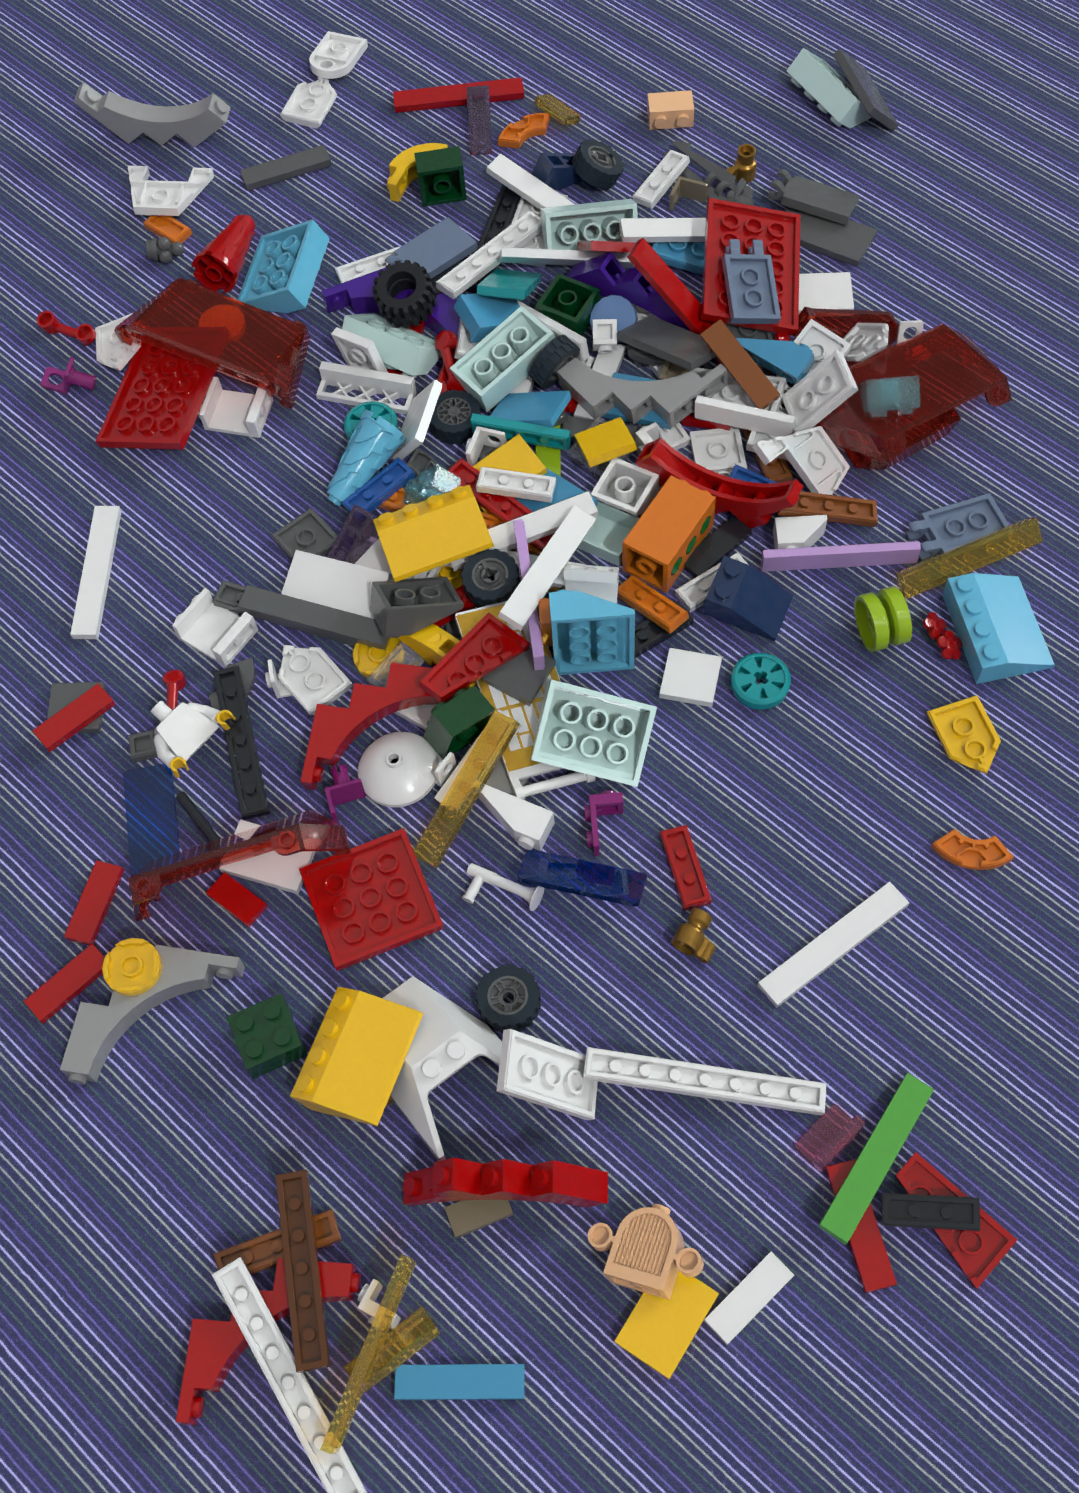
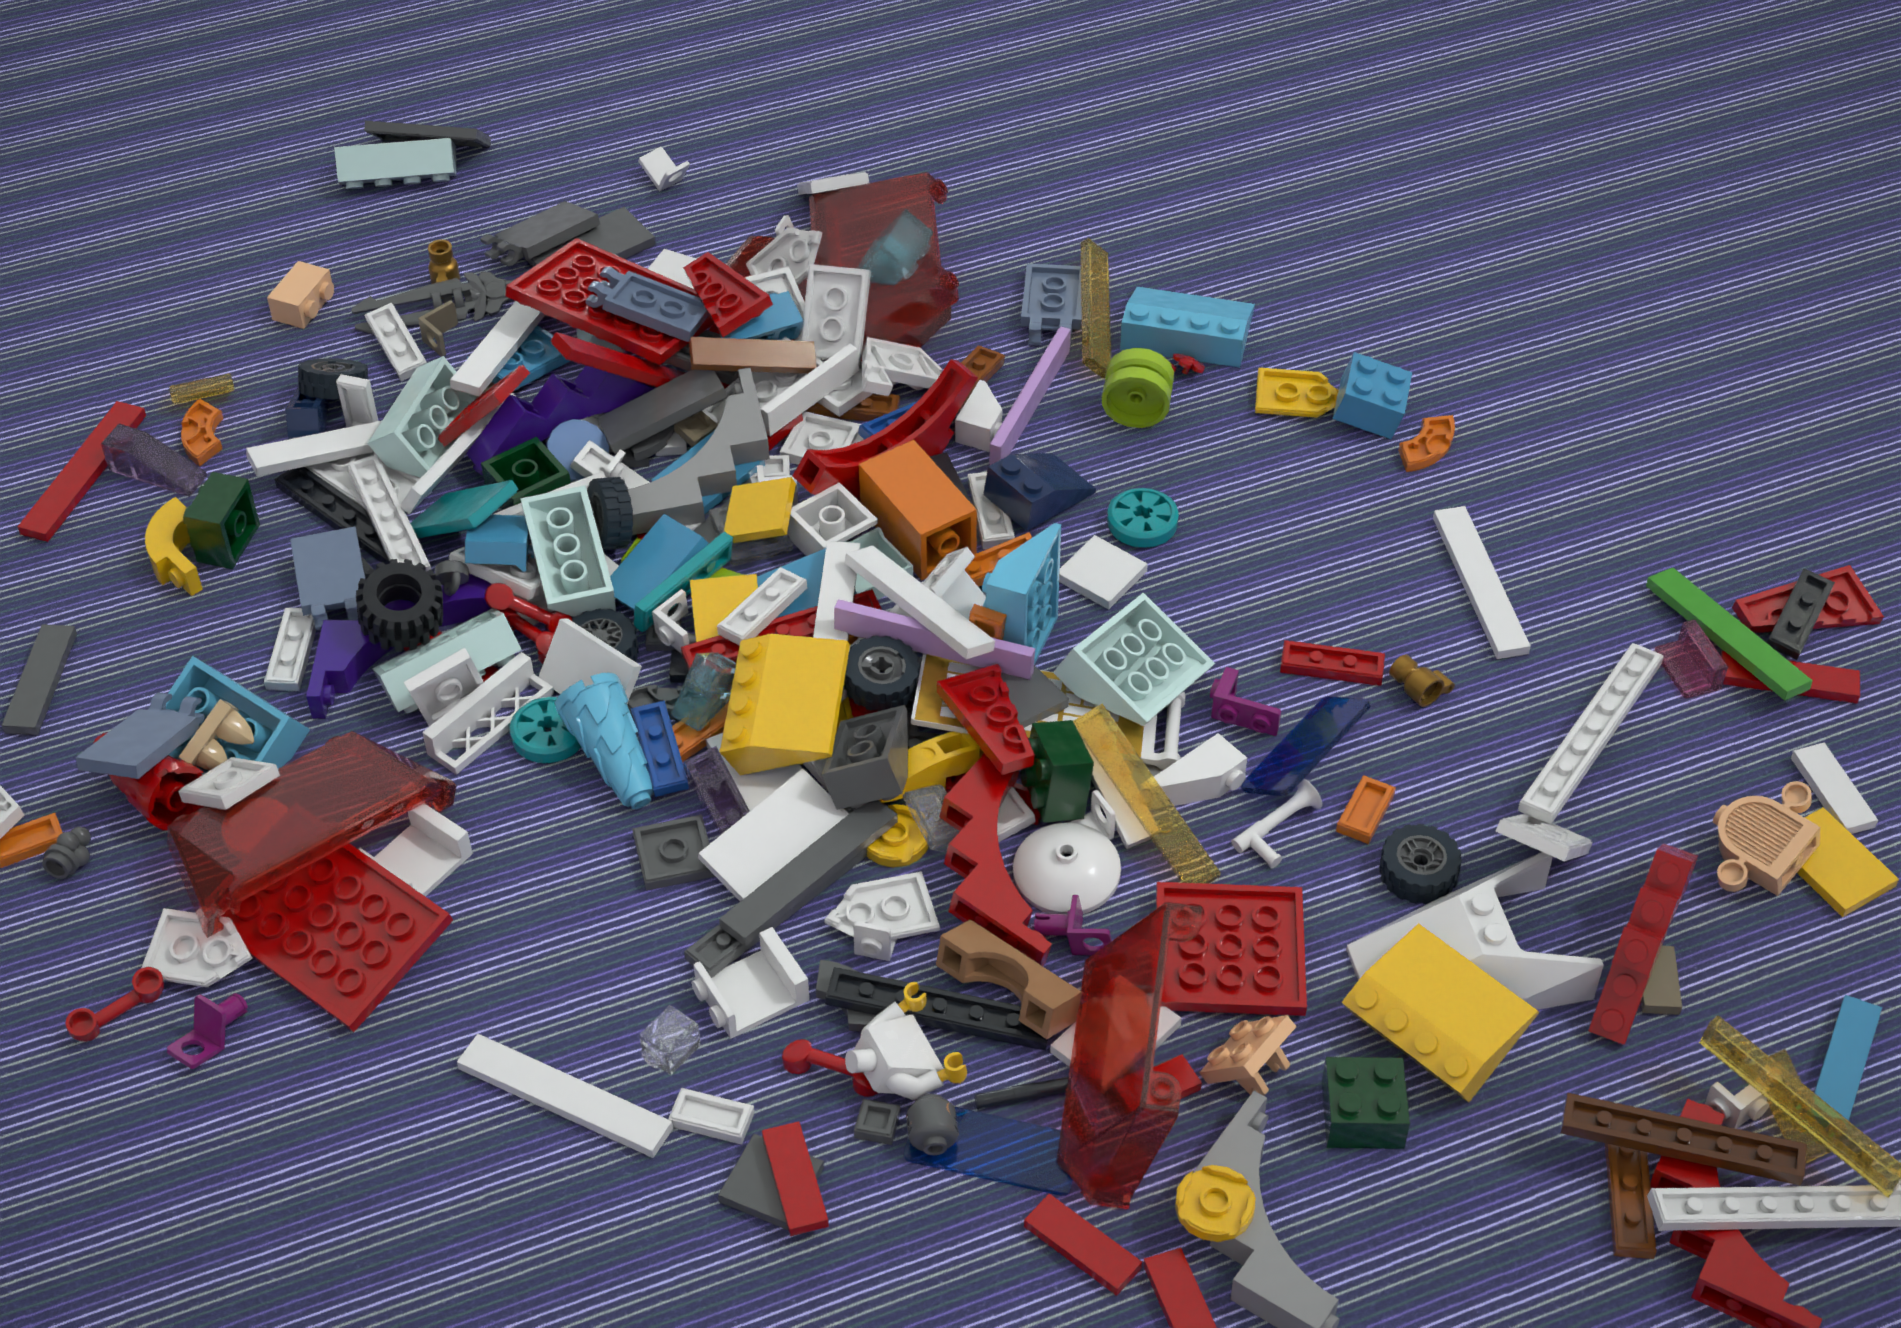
camera: 70 degrees left, 15 degrees down
none -> sand blue tile [75,692,205,779]
none -> white tile [178,757,280,810]
none -> tan tile [179,699,254,770]
none -> white tile [336,374,378,427]
none -> dark grey tile [435,560,469,596]
none -> white bracket [638,147,690,192]
none -> clear brick [640,1005,701,1075]
none -> white tile [668,1088,754,1145]
none -> red wing [683,252,773,337]
none -> white tile [797,172,869,195]
none -> dark grey head [906,1094,959,1155]
none -> medium nougat arch [936,920,1082,1039]
none -> light nougat plate [1199,1015,1296,1096]
none -> dark azure brick [1333,352,1412,439]
none -> orange tile [1336,775,1396,844]

